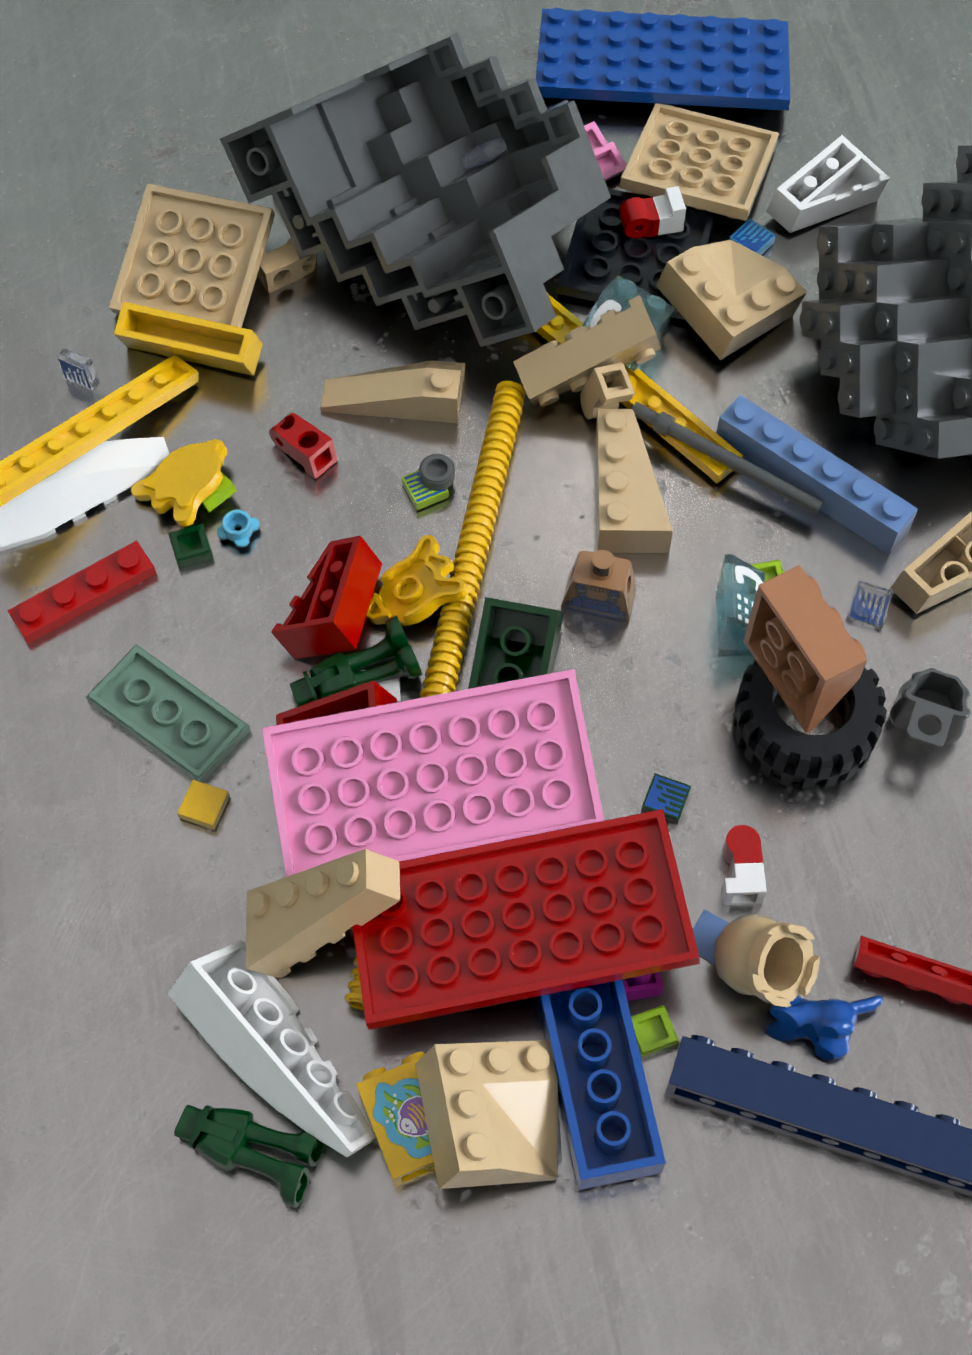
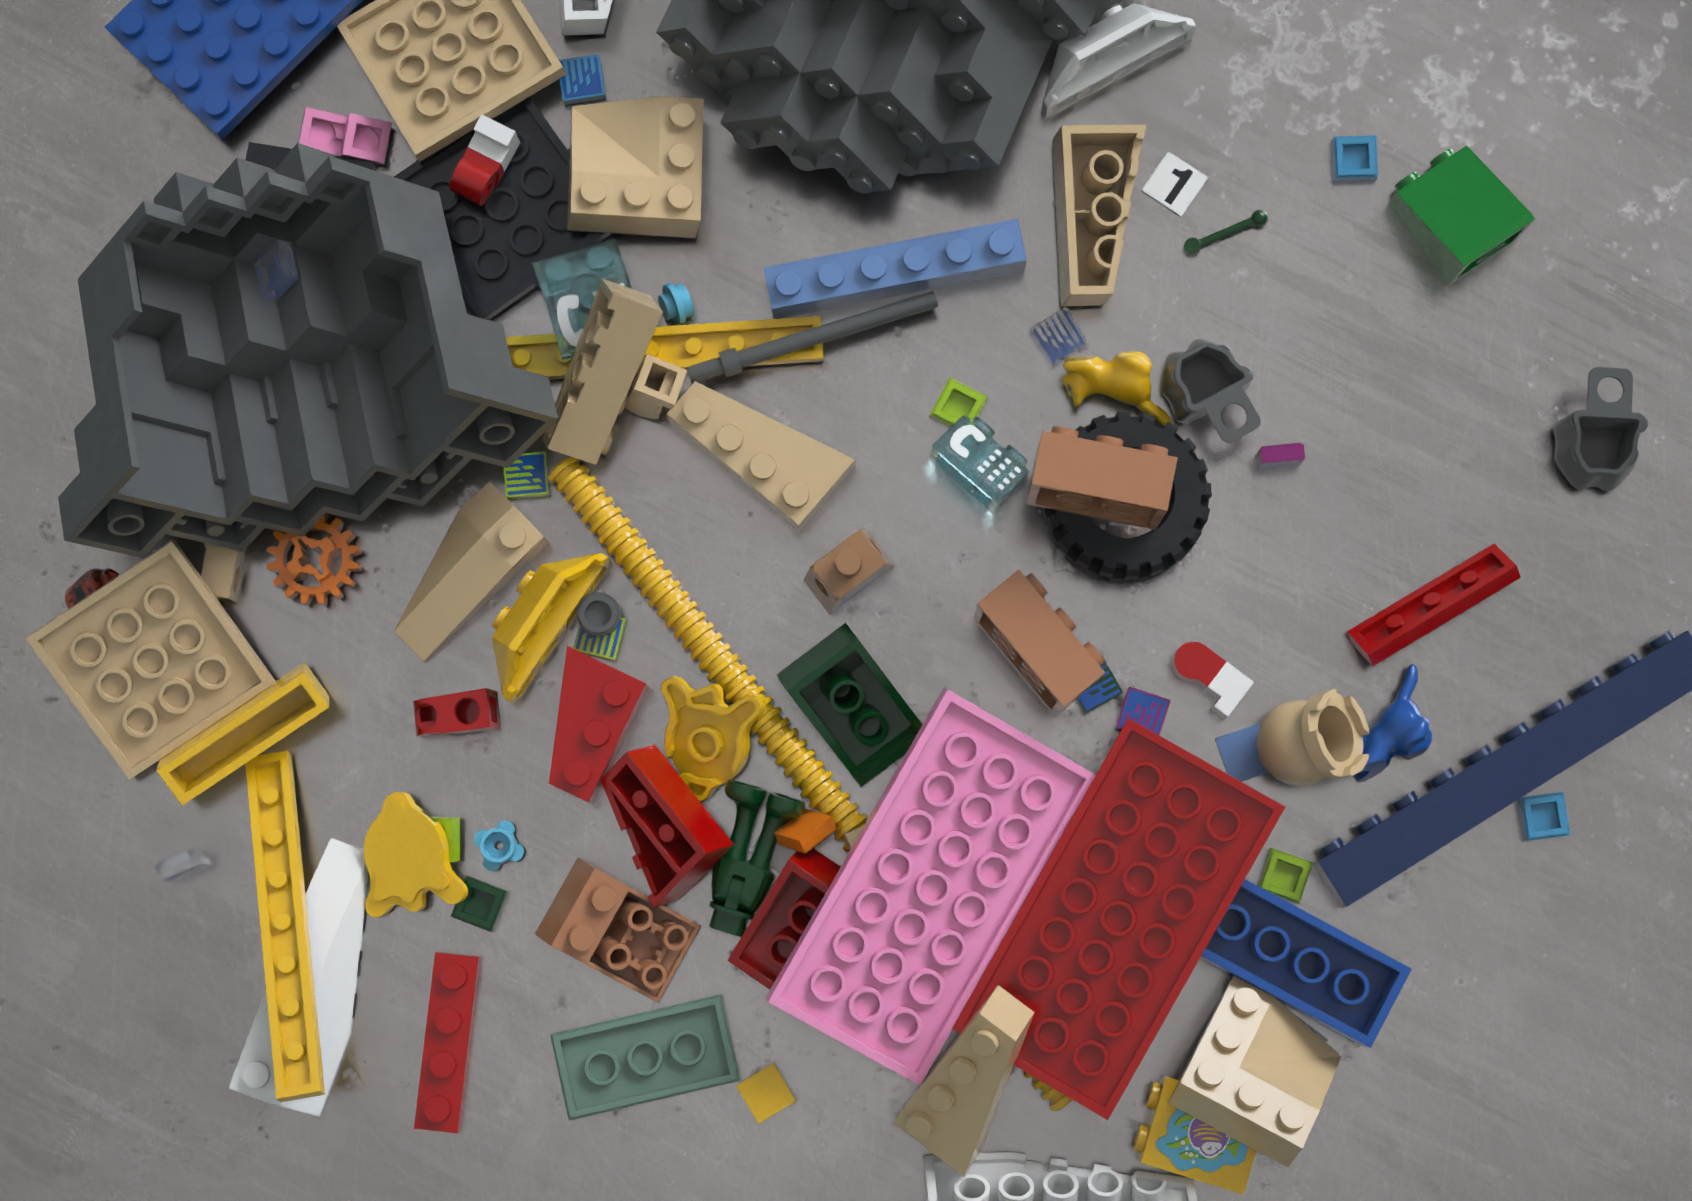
camera: 45 degrees left, 20 degrees up
none -> orange gear [266,514,362,606]
none -> yellow wedge [492,553,612,705]
none -> tile [504,451,550,500]
none -> nougat slope [535,858,701,1003]
none -> red wedge [549,646,650,805]
none -> medium azure plate [658,283,694,325]
none -> orange tile [774,808,837,853]
none -> nougat slope [973,569,1105,717]
none -> yellow animal [1062,351,1173,426]
none -> tile [1115,686,1171,735]
none -> magenta tile [1255,443,1305,470]
none -> dark azure tile [1517,792,1570,842]

